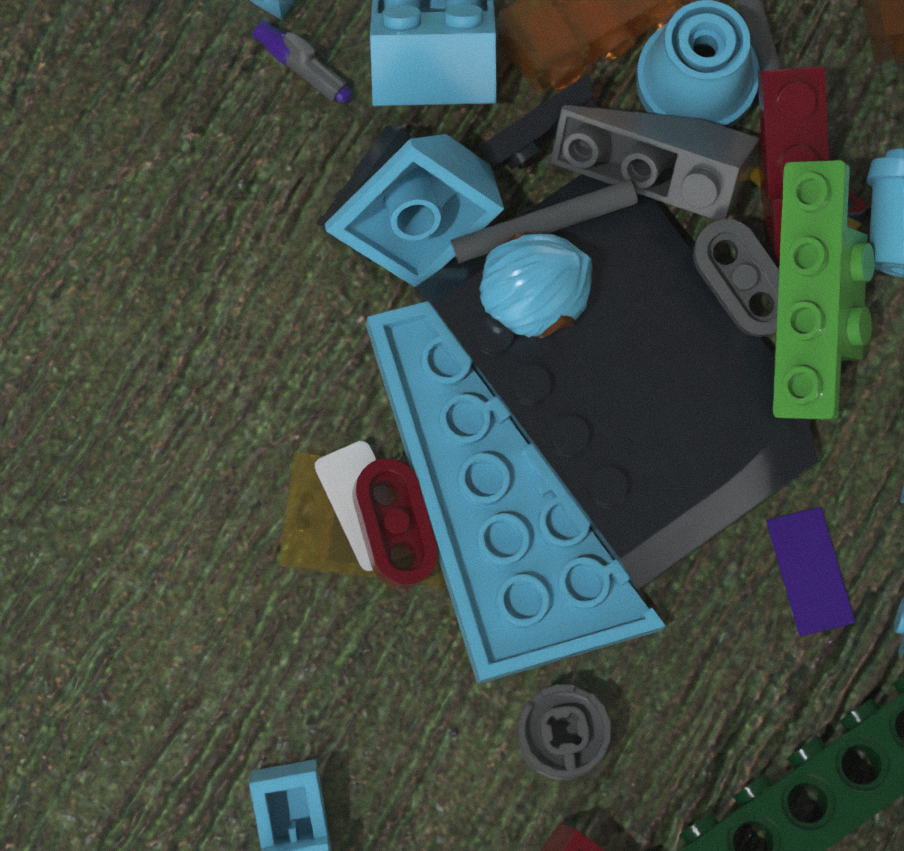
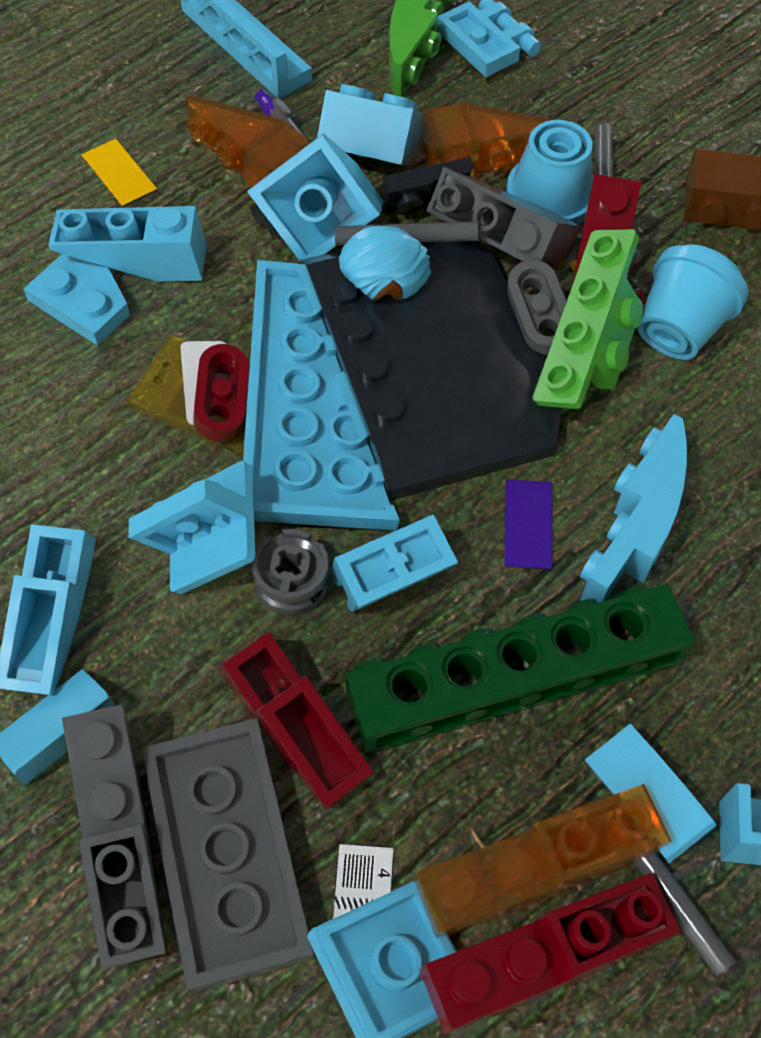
camera: 15 degrees right, 15 degrees down
none -> medium azure wing [23,254,130,346]
none -> medium azure slope [48,206,207,282]
none -> yellow sticker [81,139,157,206]
none -> medium azure bracket [129,461,255,595]
none -> clear orange slope [185,95,311,187]
none -> medium azure hinge [330,515,458,612]

